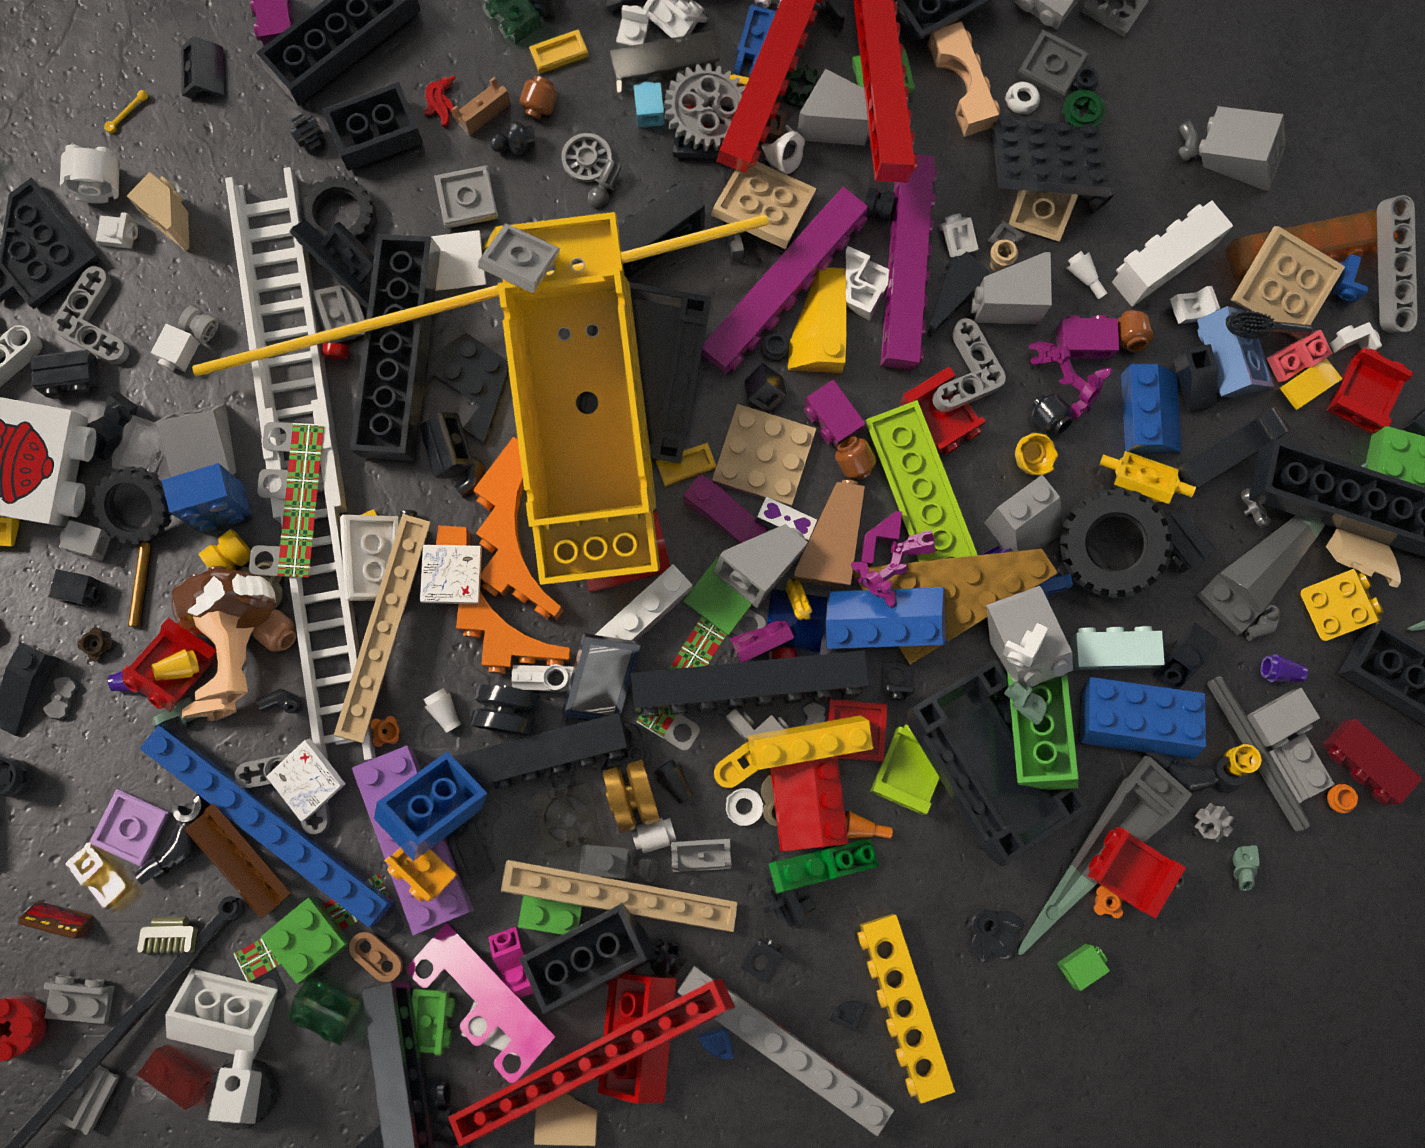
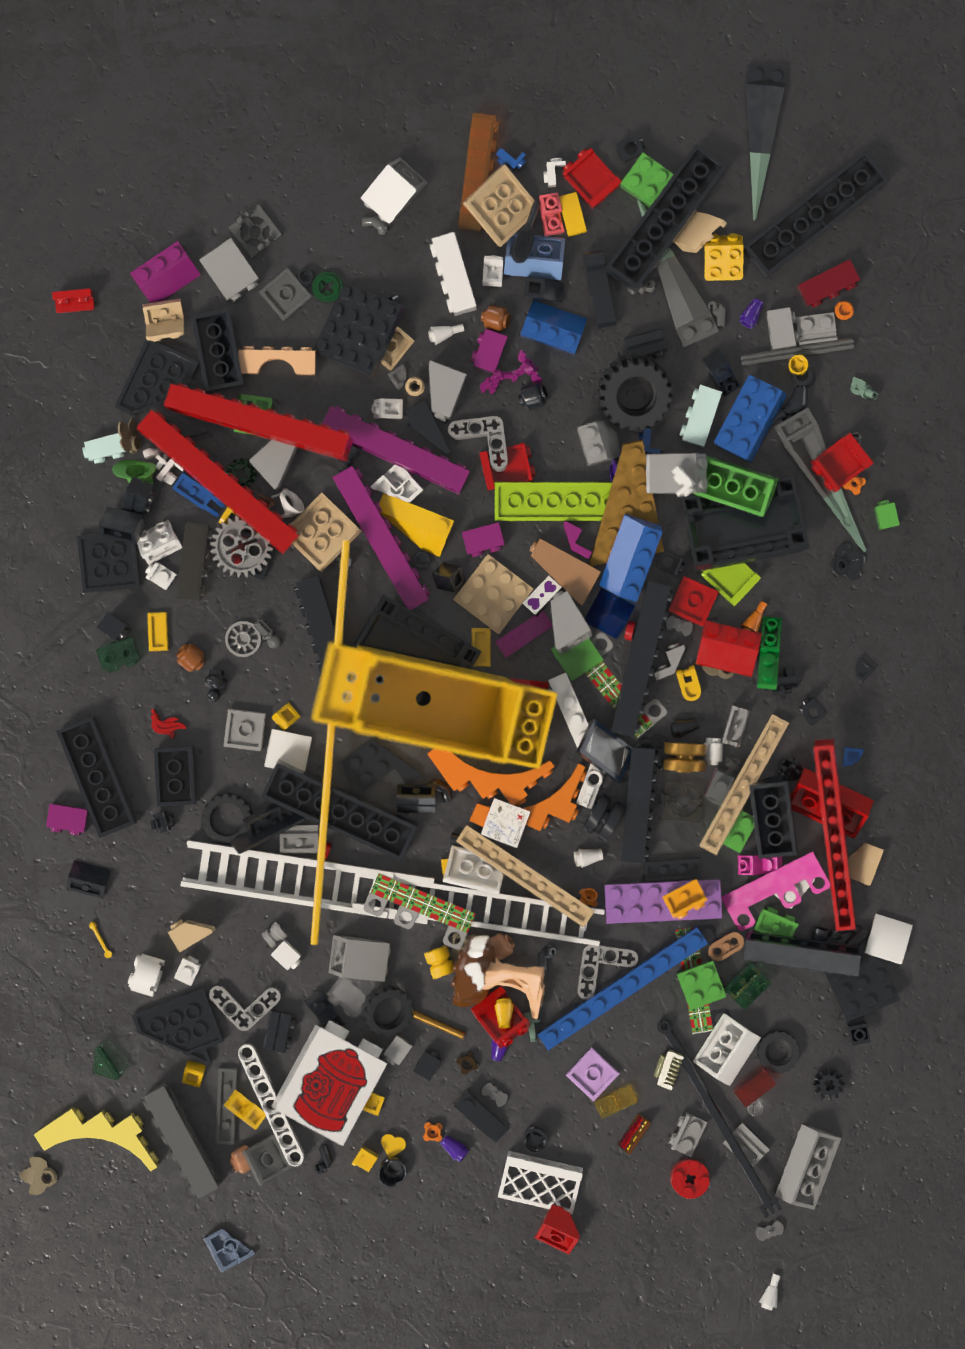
camera: 65 degrees left, 10 degrees up
black piece [134,793,211,885] -> none
blue brick [161,463,252,533] -> none
reddish brown fence [185,803,291,920] -> none
white torso [208,1050,262,1124] -> none
white tile [266,739,345,822] -> none
blue brick [374,751,487,862] -> none
medium nougat hinge [452,77,511,136] -> none
light grey plate [478,223,560,293] -> none
medium azure brick [634,82,664,128] -> none
light grey brick [677,964,894,1136] -> none
white piece [726,788,763,826] -> none
magenta wing [730,621,794,662] -> none
yellow brick [748,716,873,770] -> none
yellow axle [785,579,812,620] -> none
dark orange head [835,436,876,479] -> none
magenta piece [851,531,936,608] -> none
yellow brick [857,914,955,1103] -> none
sand green piece [1004,681,1047,725] -> none
white piece [1005,82,1040,115] -> none
yellow hair [1015,433,1058,476] -> none
yellow plate [1099,451,1196,504] -> none
light grey gear [1195,803,1234,842] -> none
light grey beam [1377,195,1417,333] -> none

